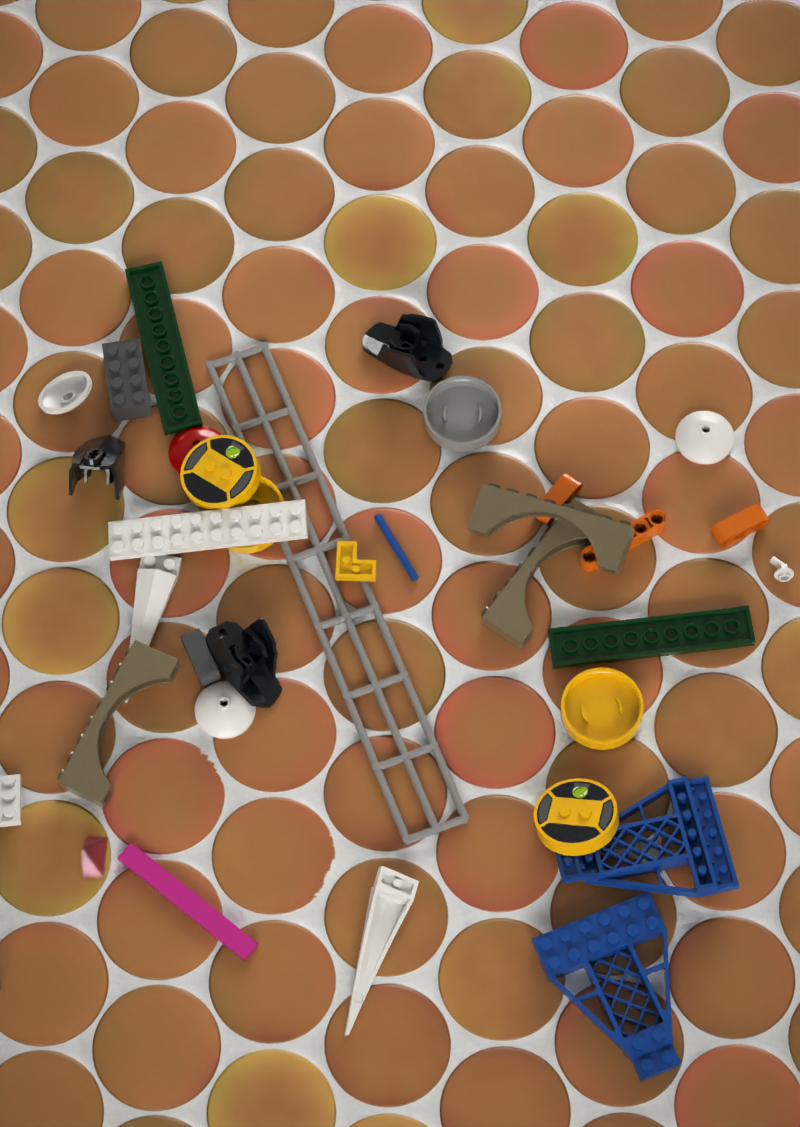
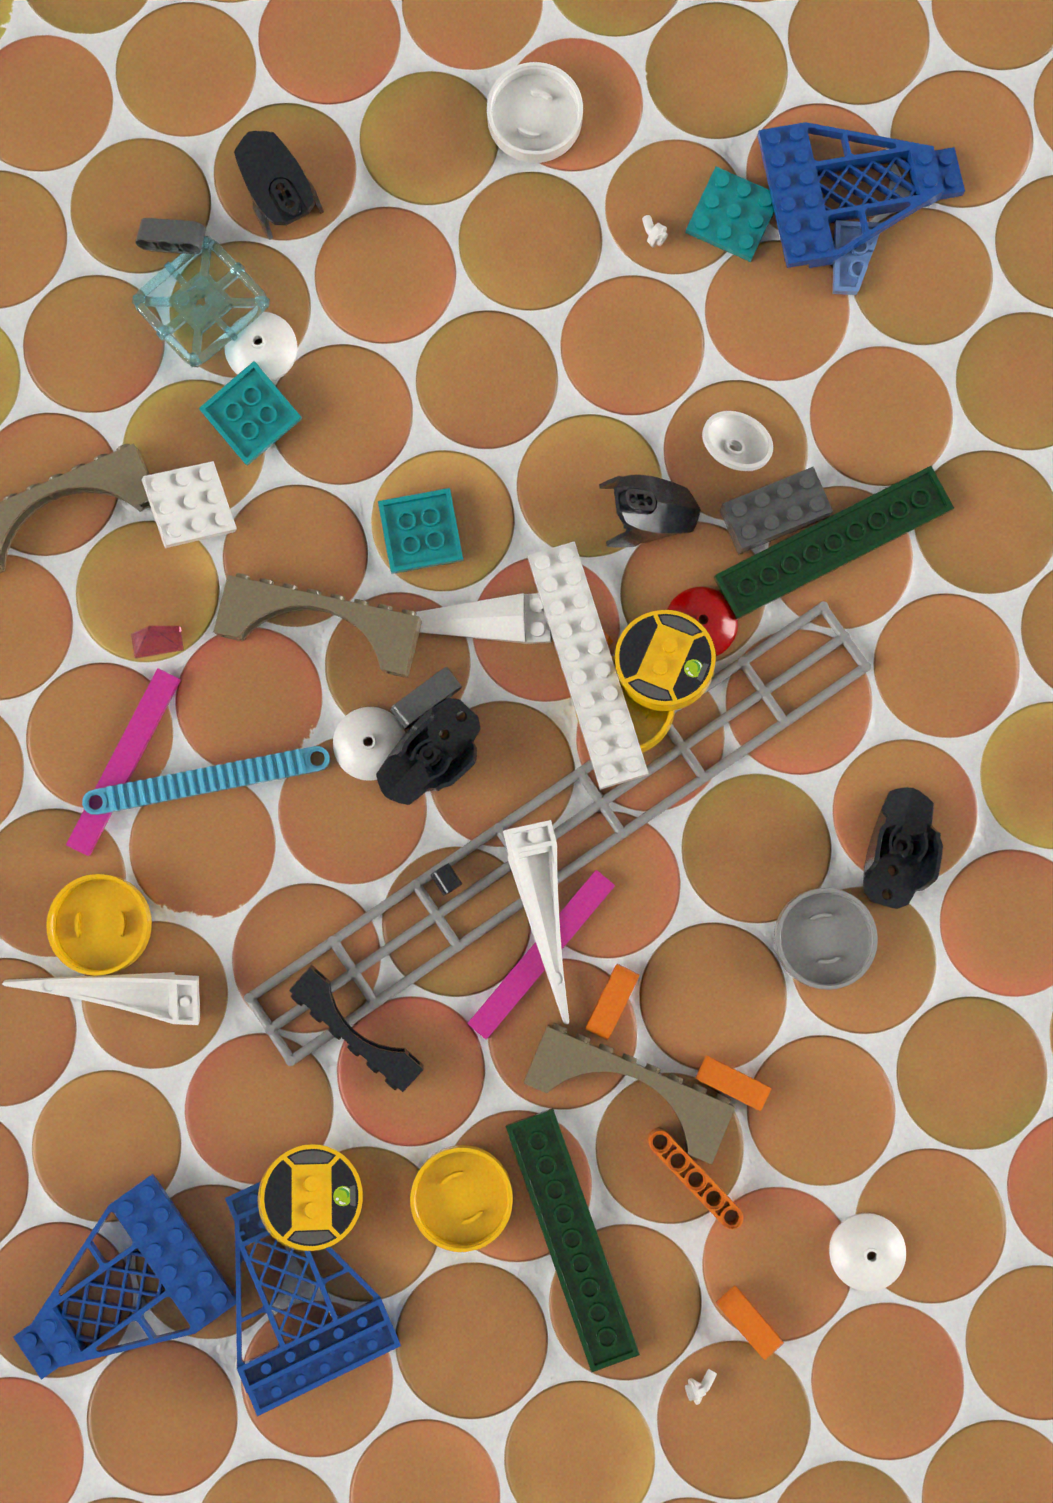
camera: 75 degrees right, 20 degrees up
yellow plate [335,541,377,582] -> none
blue bar [374,514,419,581] -> none
dark tan arch [467,483,635,576] -> none
none -> yellow piece [46,874,152,975]
none -> medium azure gear [82,746,330,815]
none -> black arch [289,964,424,1092]
none -> teal plate [378,488,464,574]
none -> black beam [430,863,463,896]
none -> dark pink tile [467,870,615,1040]
none -> white plate [503,820,569,1024]
none -> orange beam [585,963,640,1040]

